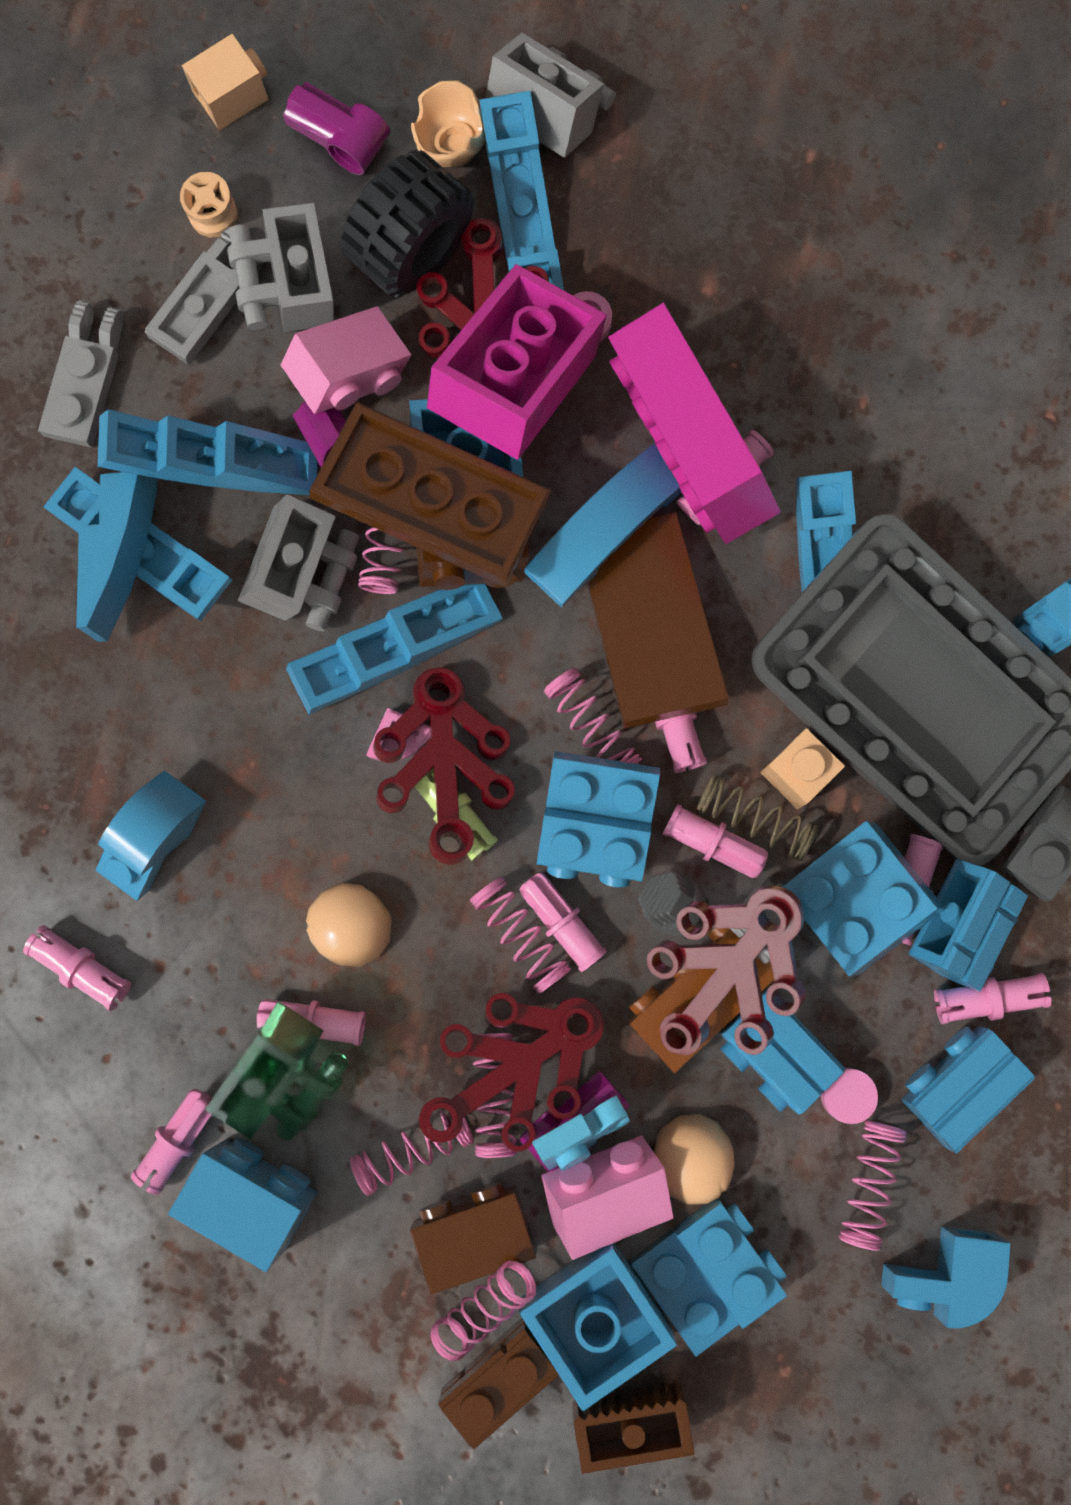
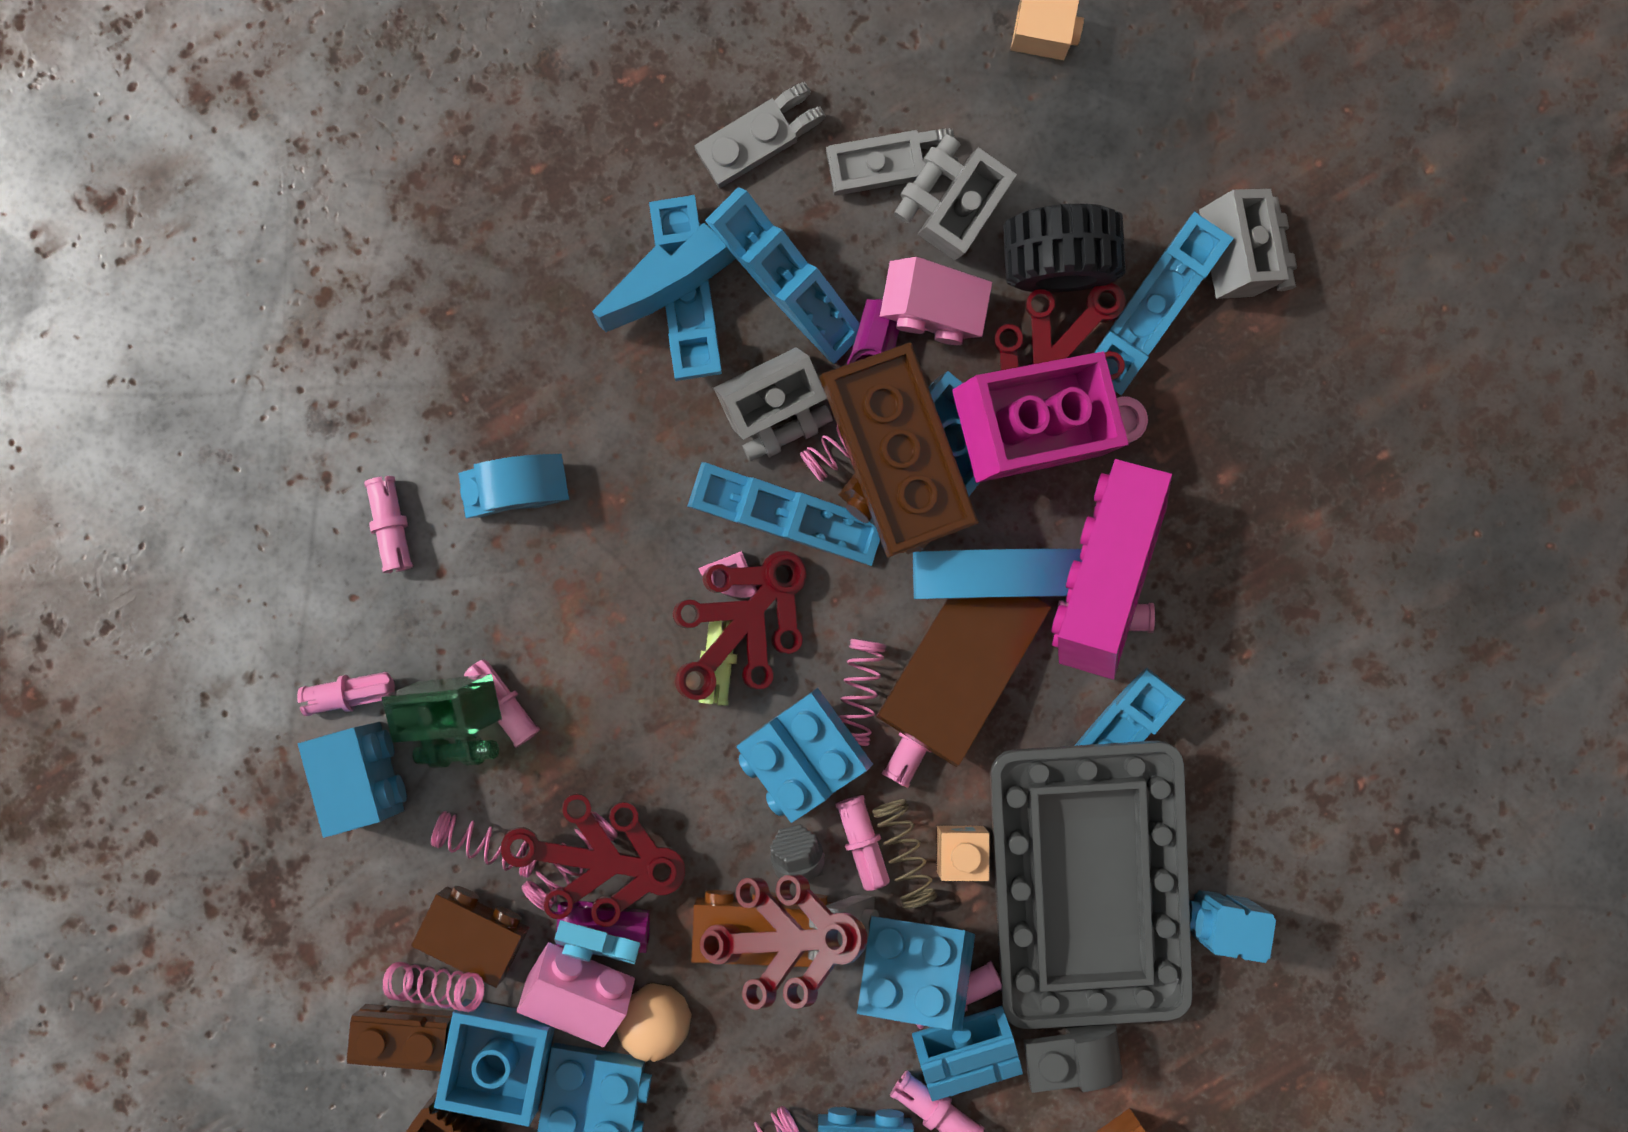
camera: 40 degrees right, 5 degrees up
light nougat wheel [180,172,238,238] -> none
magenta piece [283,82,391,175] -> none
light nougat hair [306,883,392,967] -> none
light nougat hair [411,80,485,167] -> none
bright pink piece [470,876,571,994] -> none
bright pink axle [519,872,607,973] -> none
dark azure brick [718,988,846,1115] -> none
bright pink tile [821,1068,878,1124] -> none

